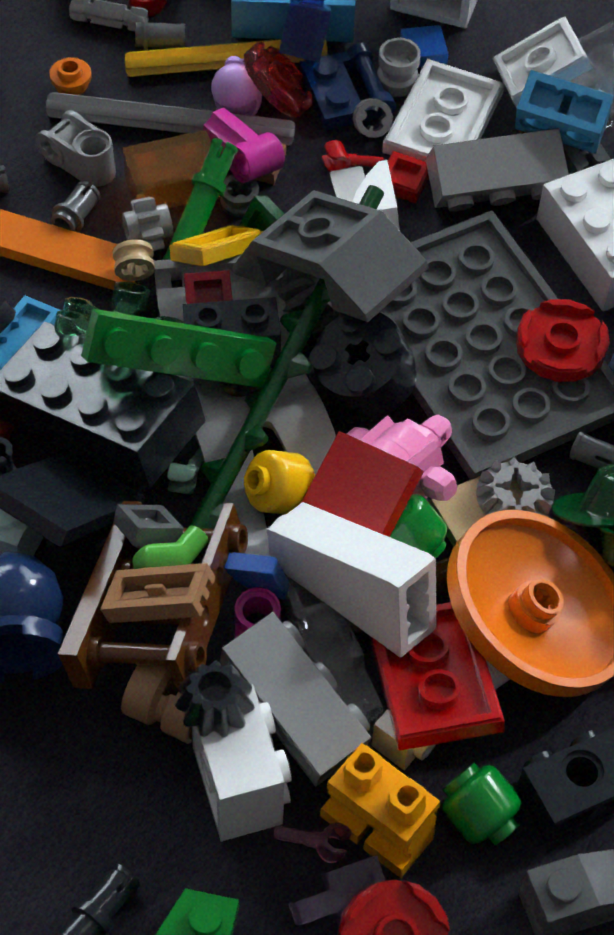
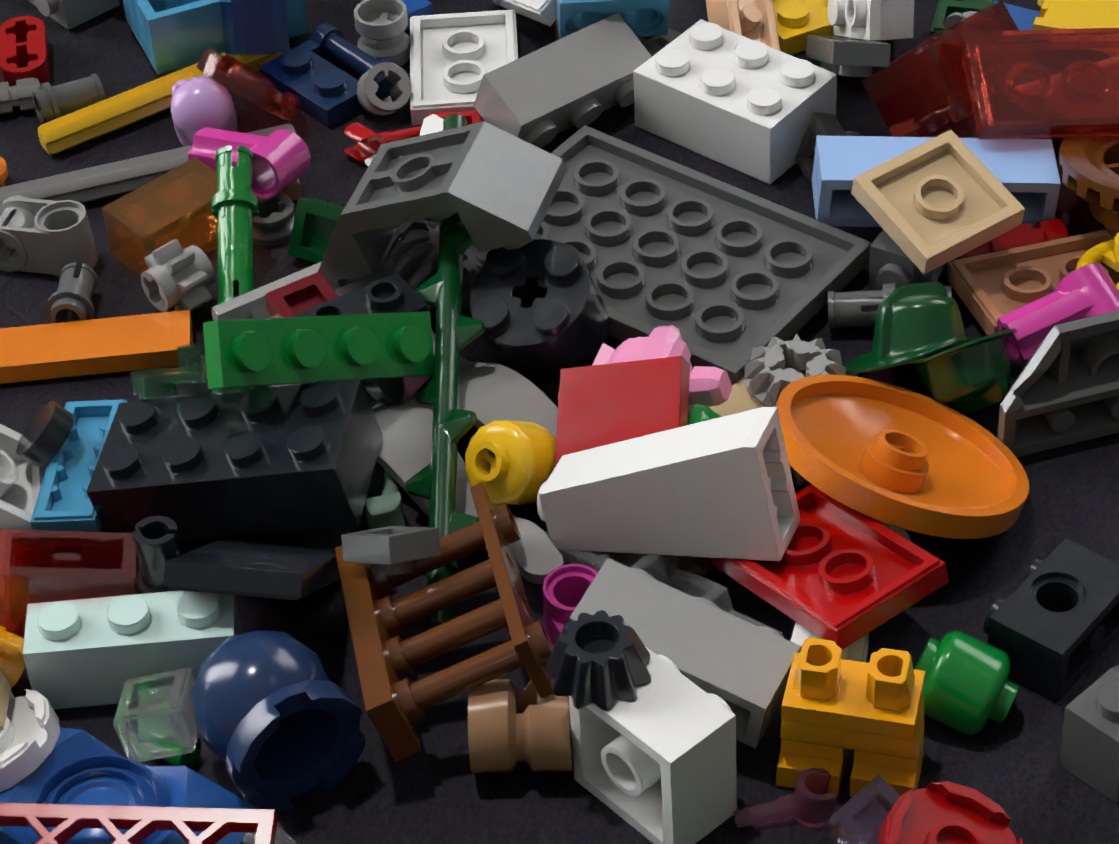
camera: 20 degrees left, 15 degrees down
medium nougat tile [100,563,216,623] -> none
tan bush [113,240,155,281] -> none
bright green arm [132,526,209,569] -> none
yellow tile [169,225,263,266] -> none
blue tile [224,552,290,599] -> none
red tile [516,299,610,382] -> none

